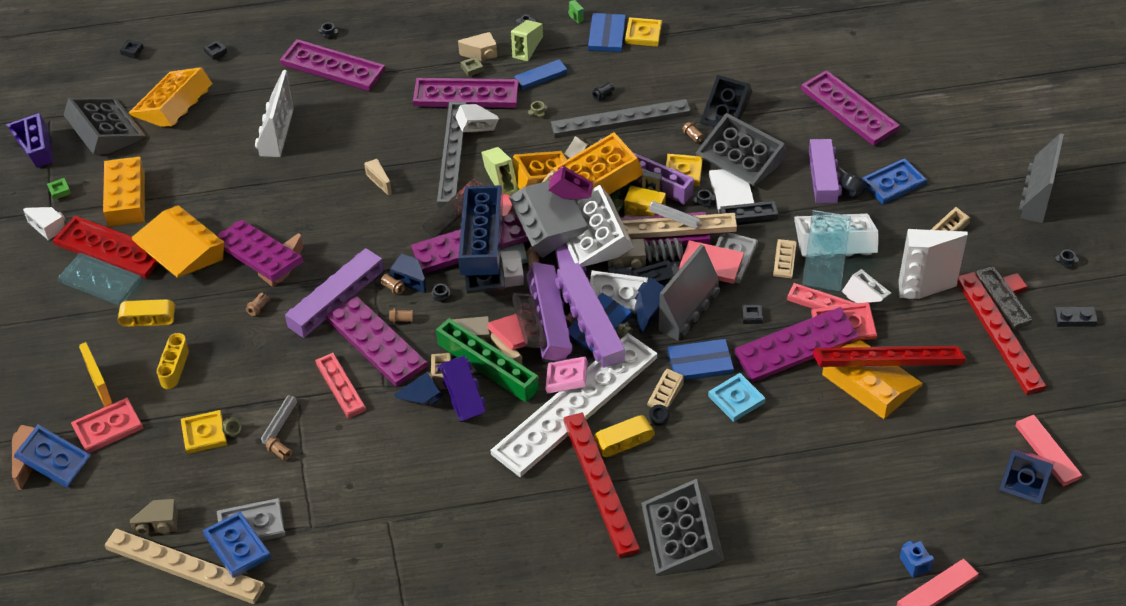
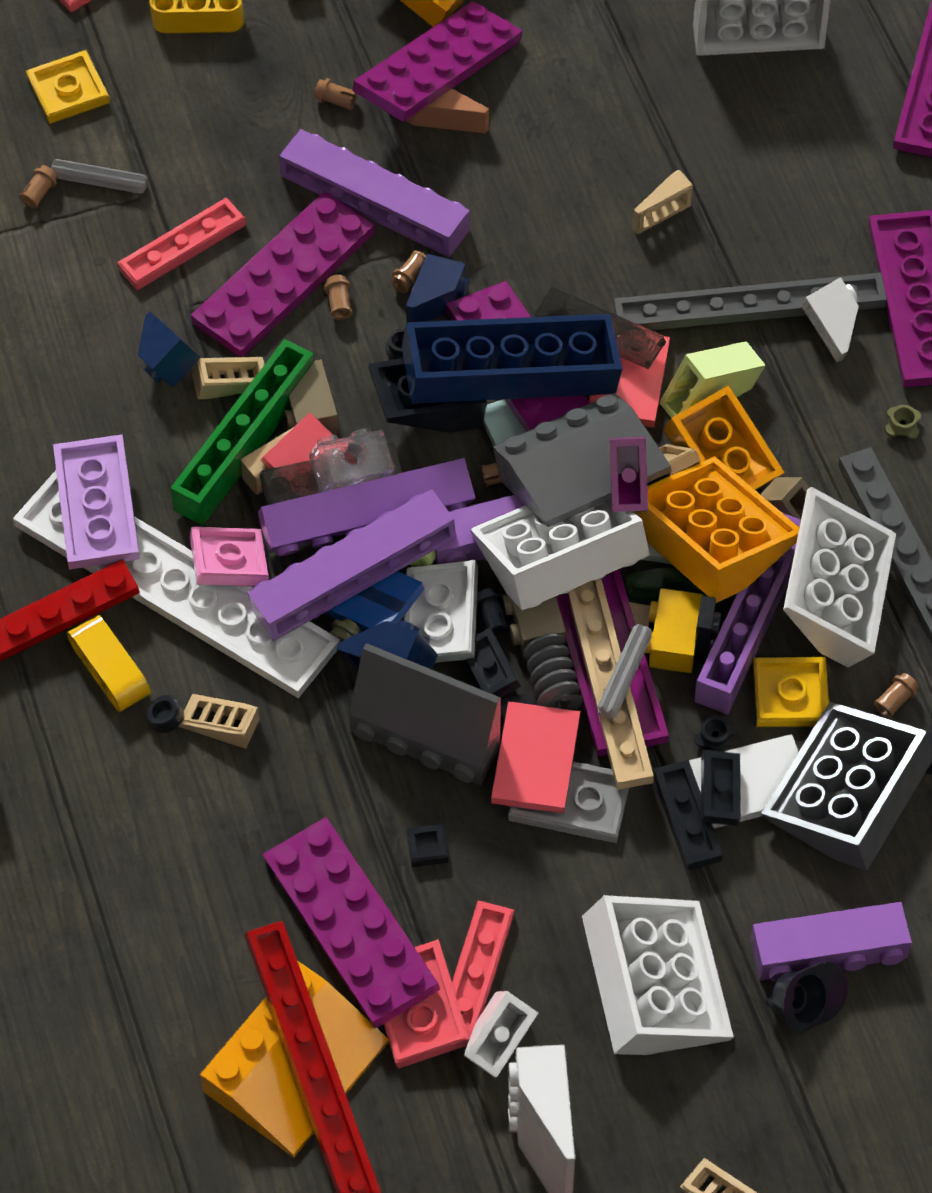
camera: 80 degrees right, 10 degrees up
olive plate [222,417,241,437] -> none
dark purple wedge [435,355,486,421] -> none
white slope [500,250,524,287] -> none
blue tile [668,339,734,380] -> none
medium azure plate [708,373,765,422] -> none
tan slope [773,239,796,278] -> none
clear light blue plate [802,210,851,292] -> none
blue tile [861,158,927,205] -> none
none -> lavender plate [53,435,140,570]
none -> clear brick [309,428,395,493]
none -> black plate [701,750,741,826]
none -> white slope [783,487,896,668]

